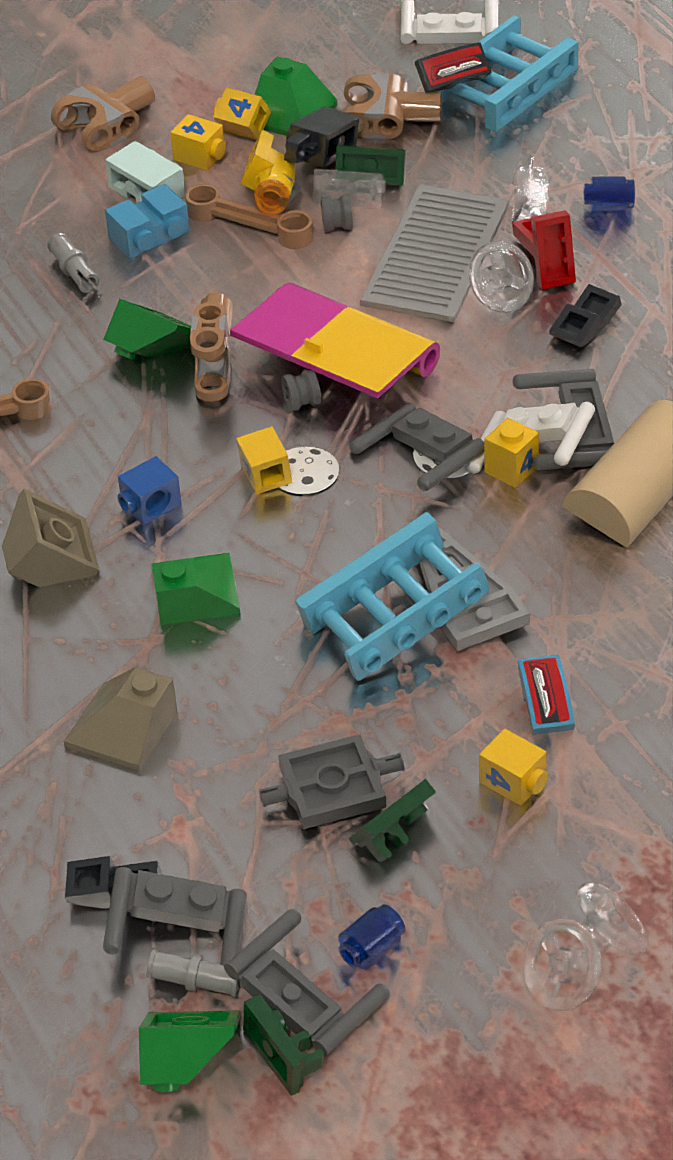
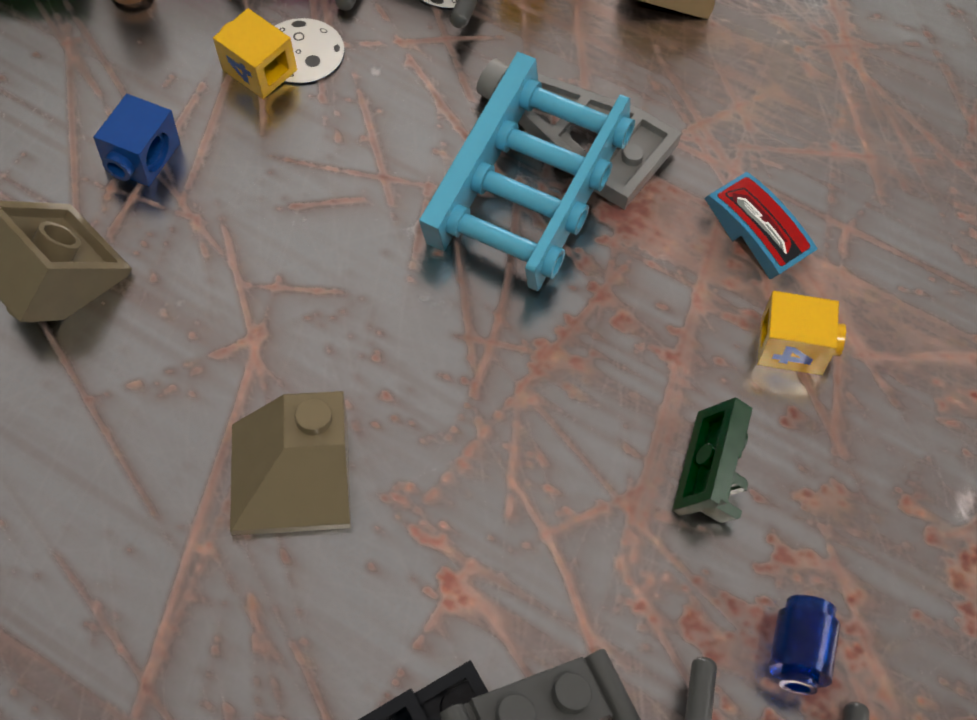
camera: 35 degrees left, 15 degrees up
green slope [151,553,241,626] -> none
dark grey plate [259,734,405,829] -> none

